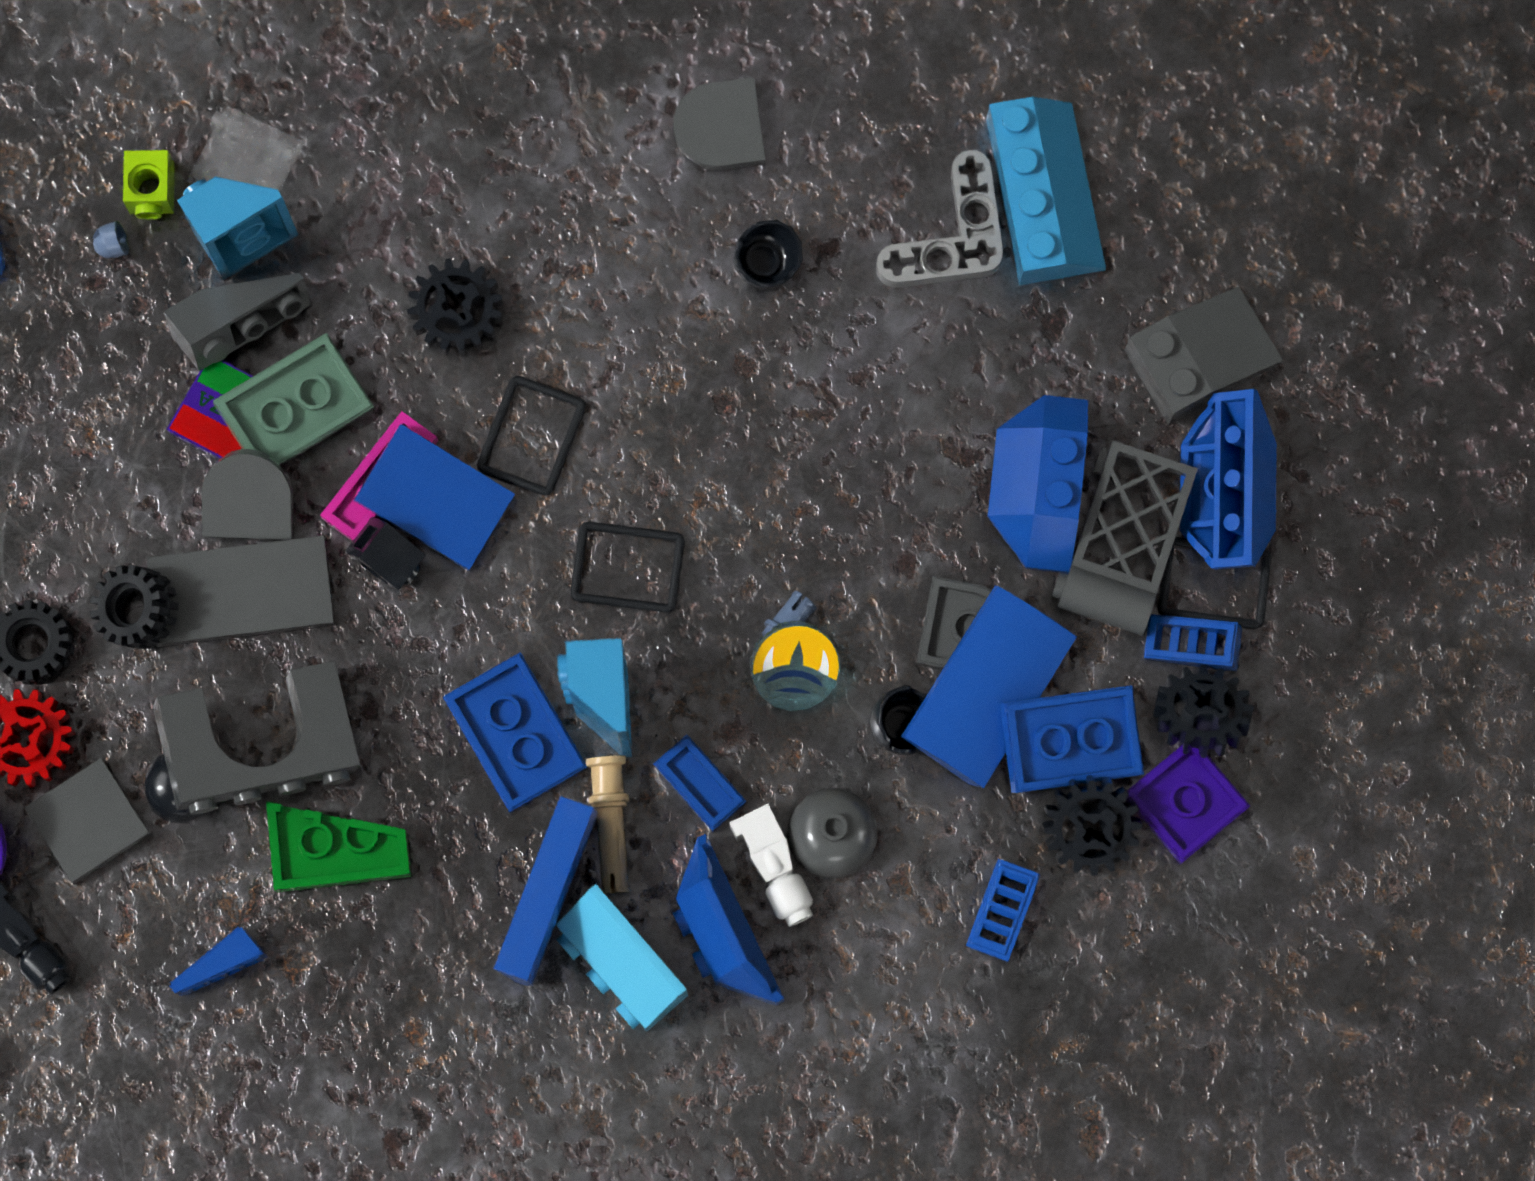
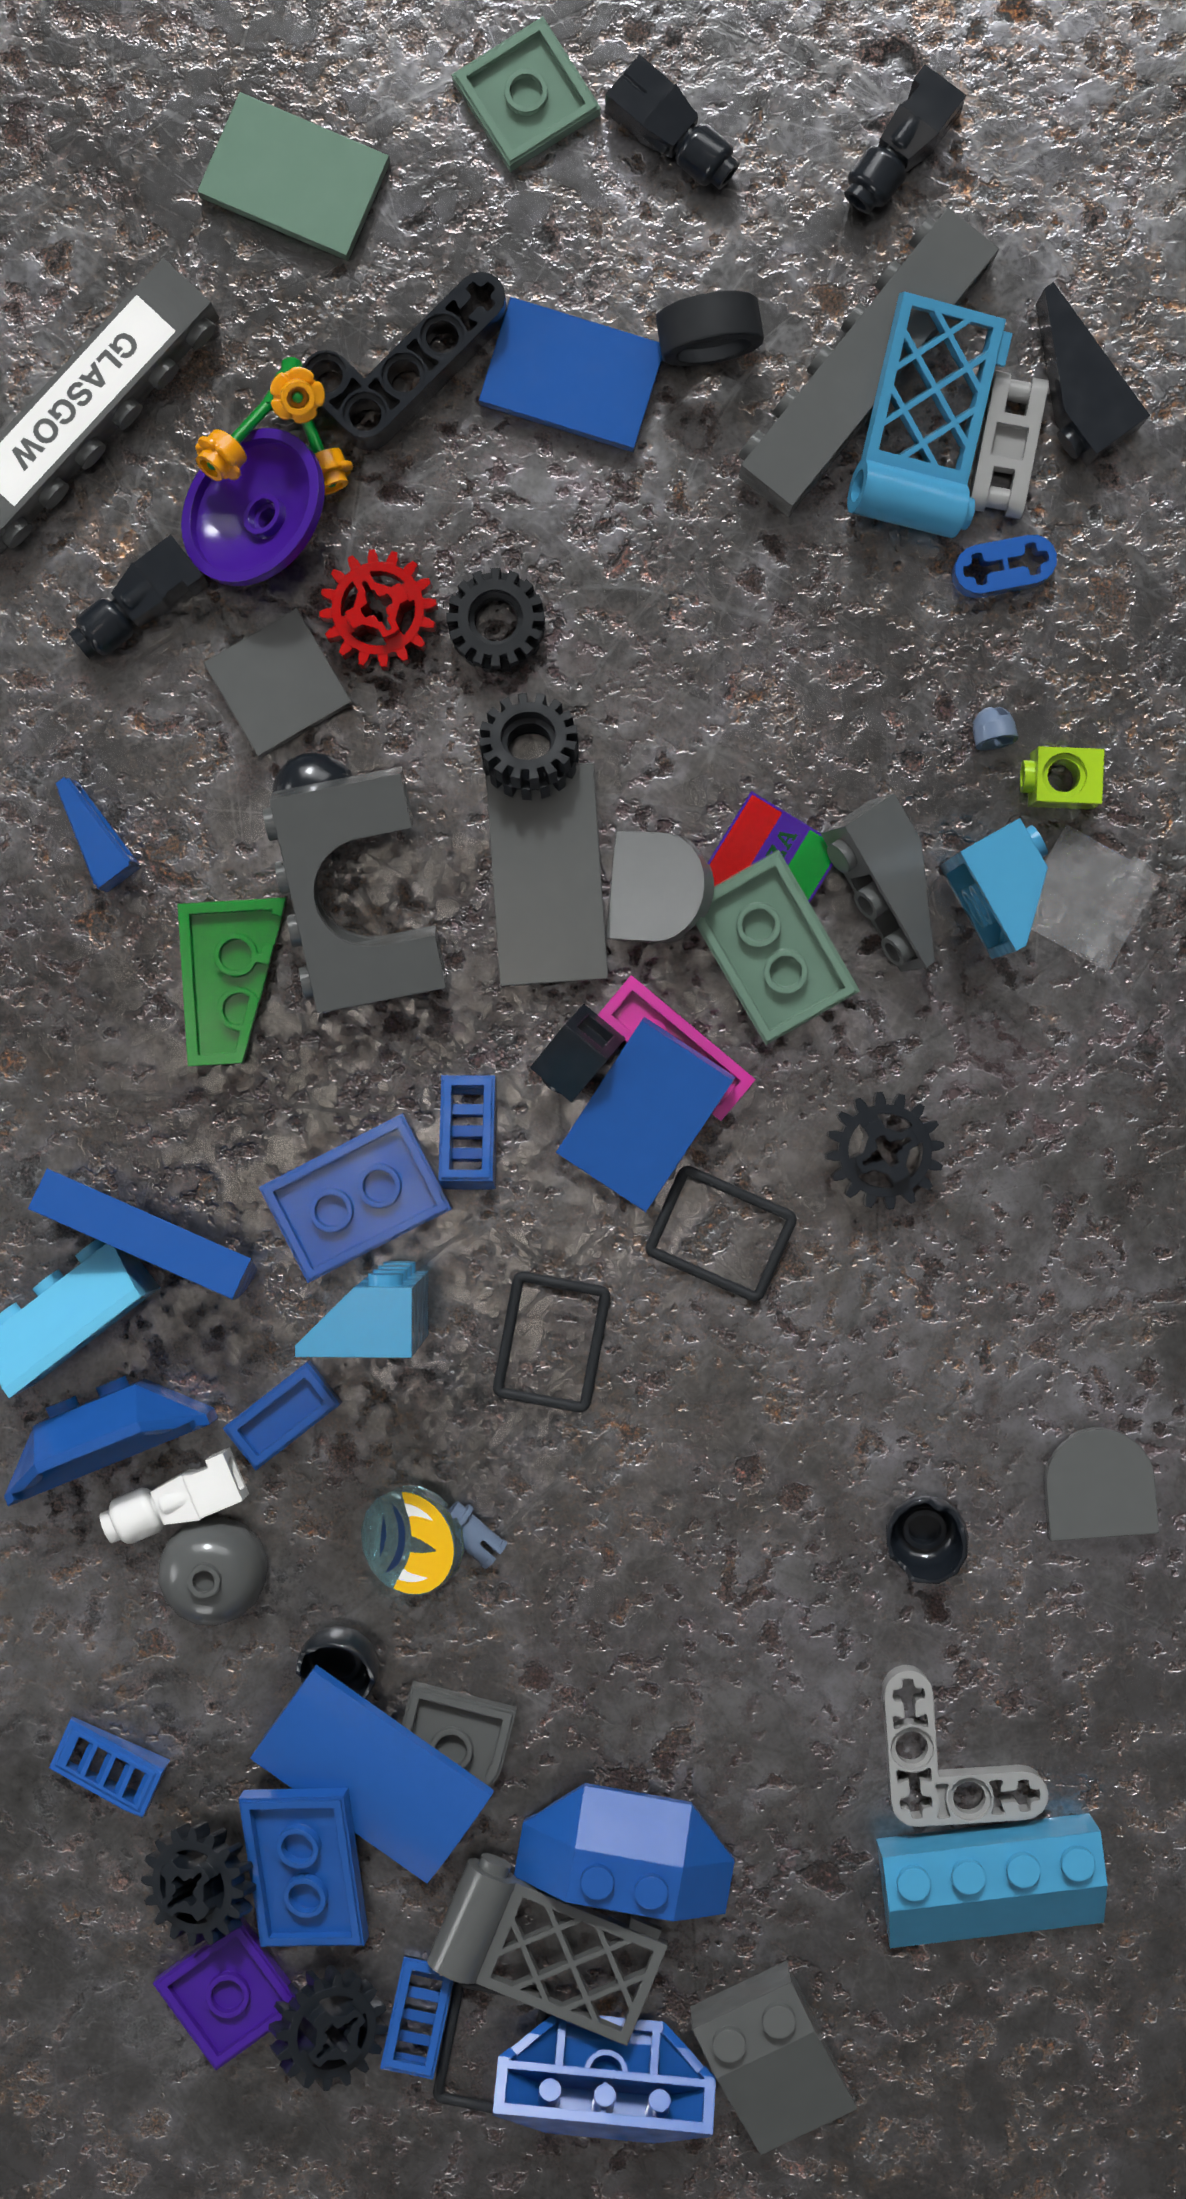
camera: 90 degrees right, 10 degrees up
tan pin [586,756,630,894] -> none
none -> blue slope [438,1075,496,1190]

